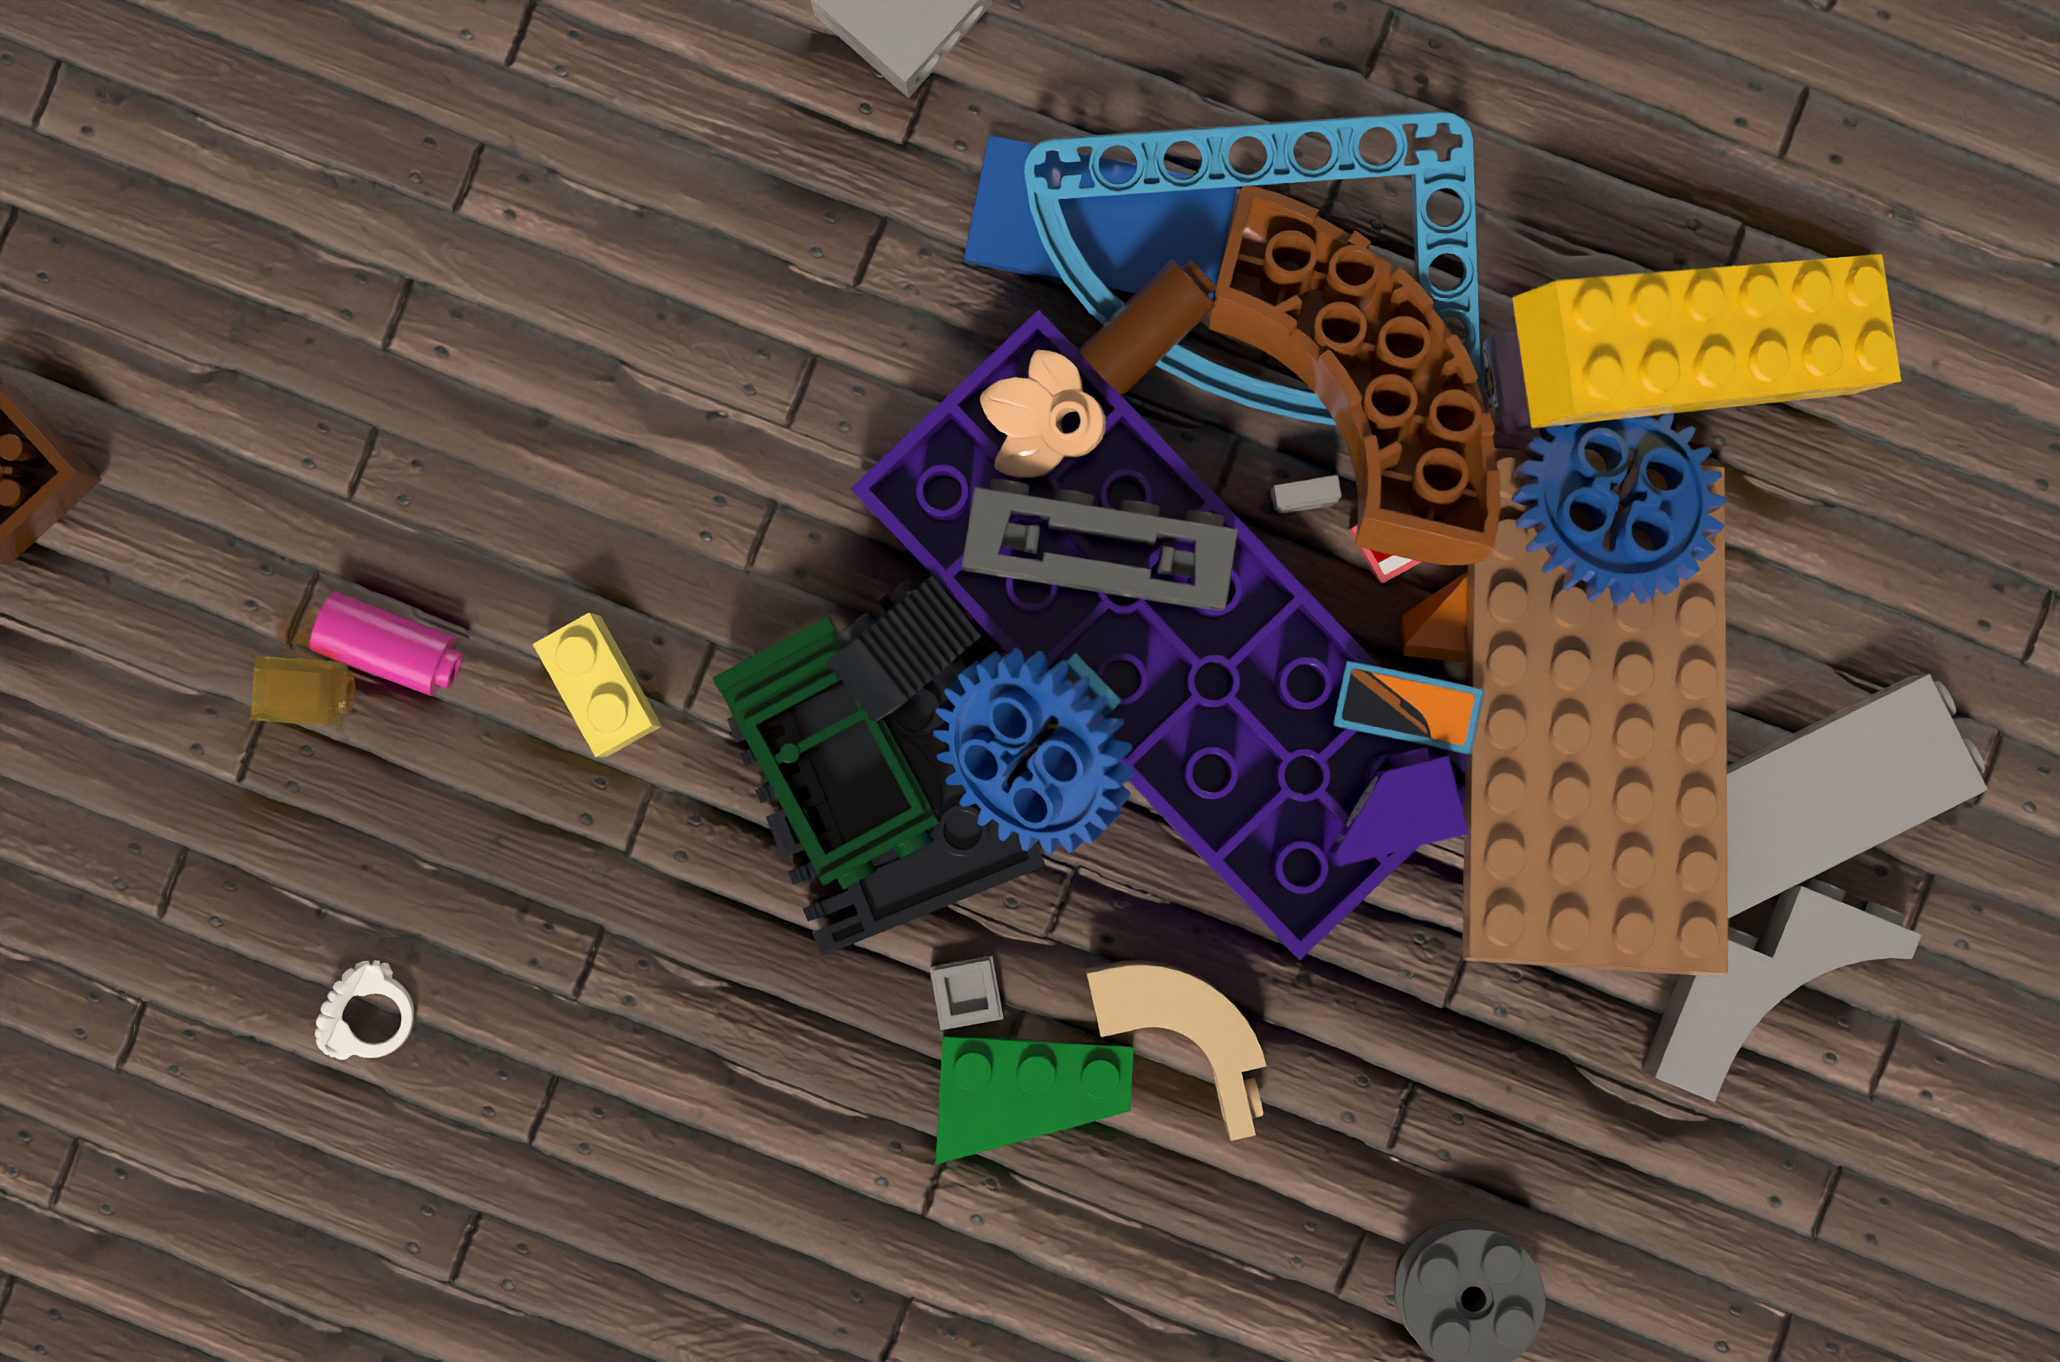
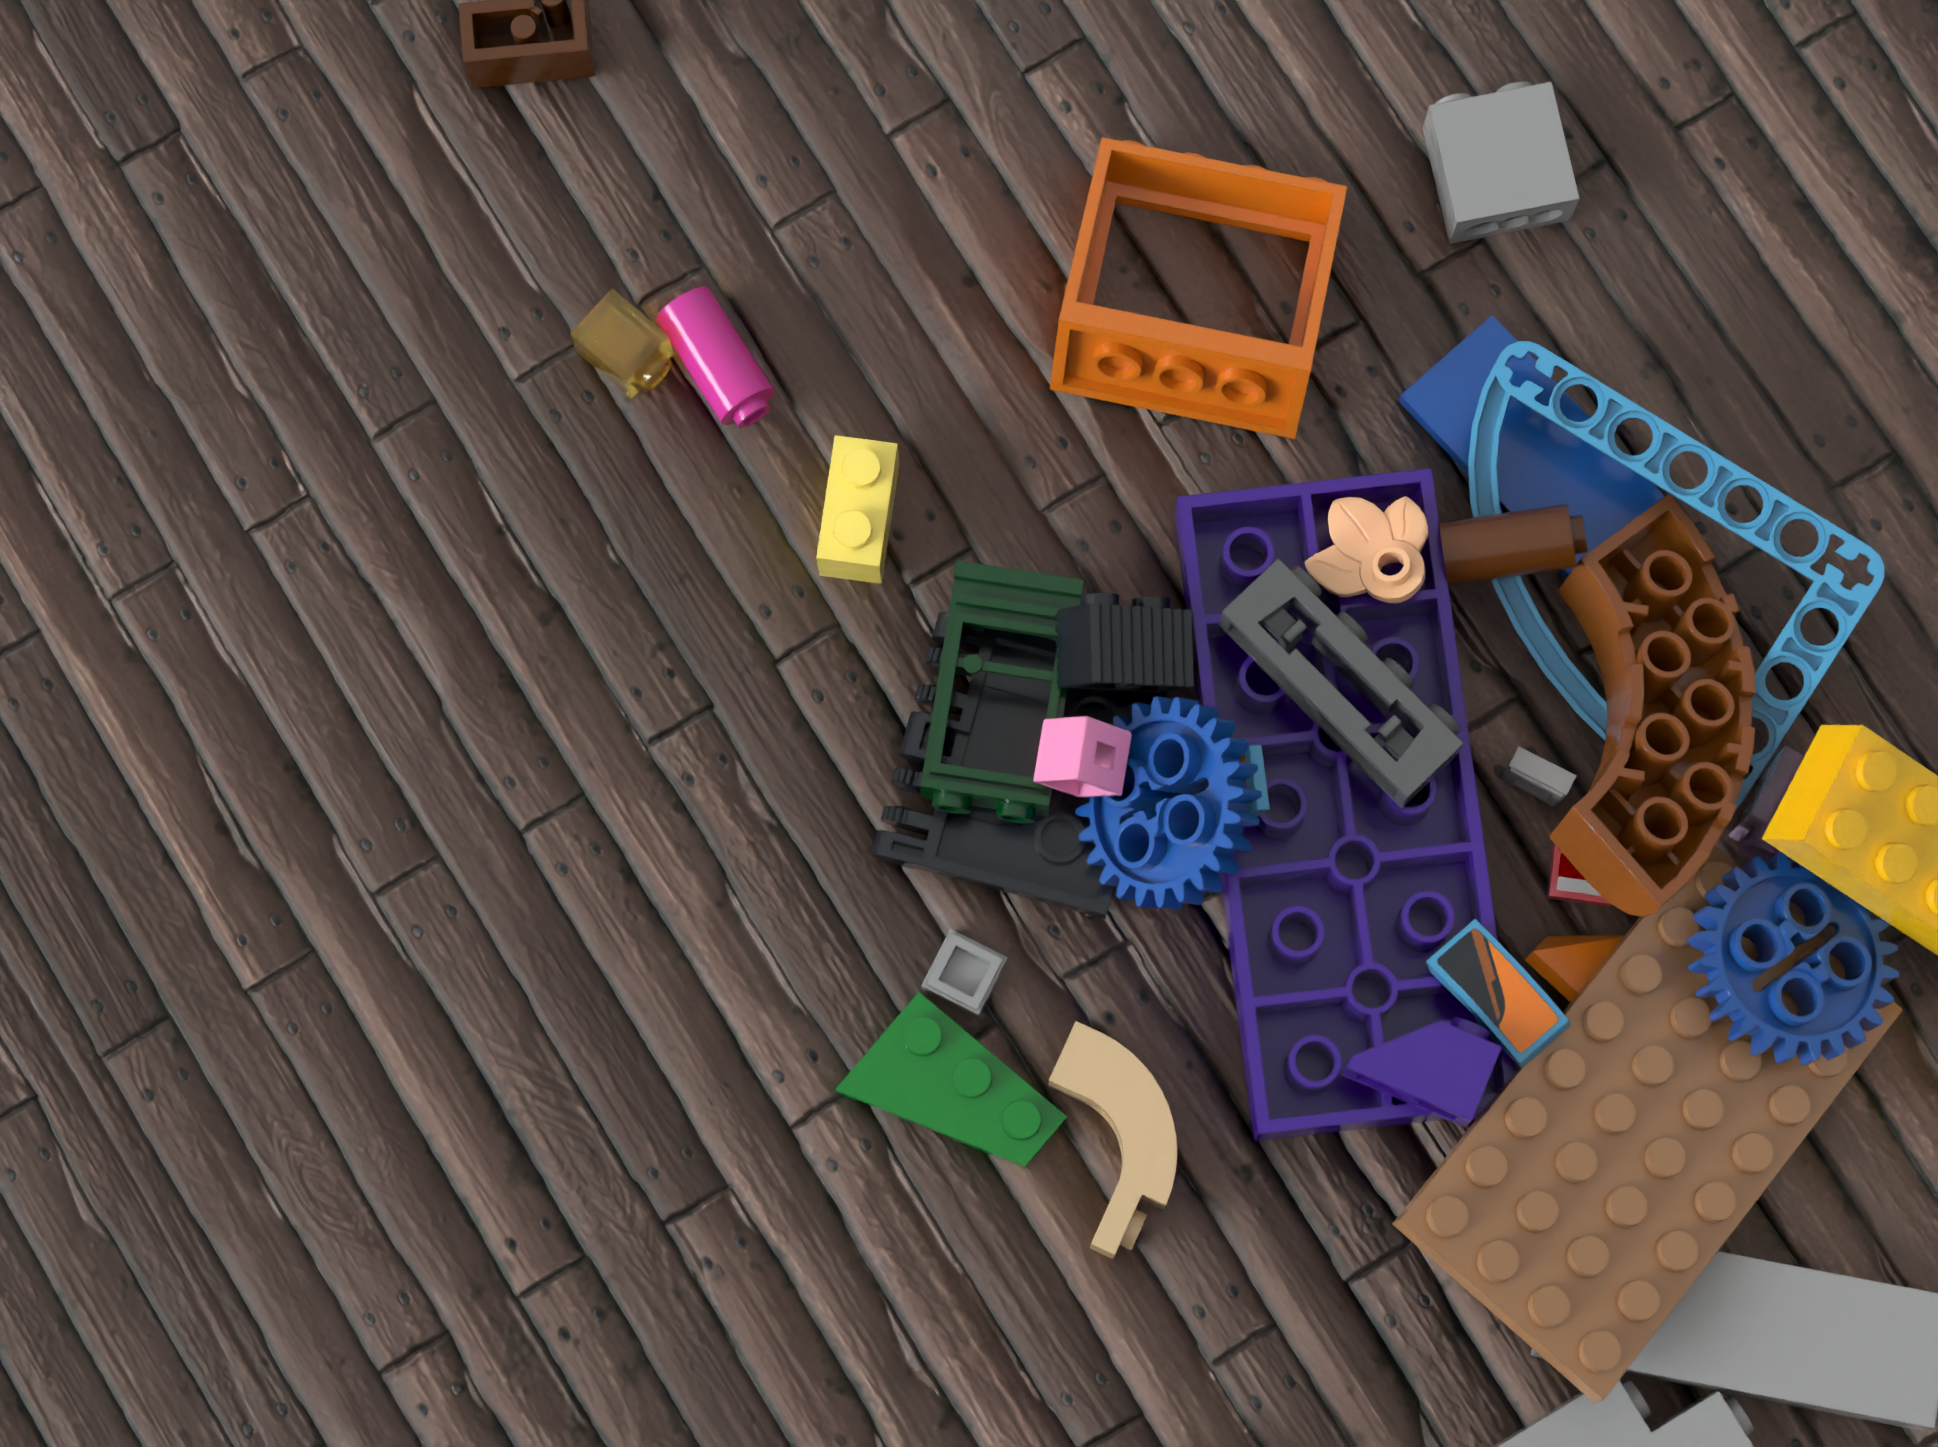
camera: 40 degrees right, 10 degrees down
white piece [315,960,415,1060] -> none
none -> bright pink piece [1033,716,1132,797]
none -> orange windscreen [1050,137,1347,439]

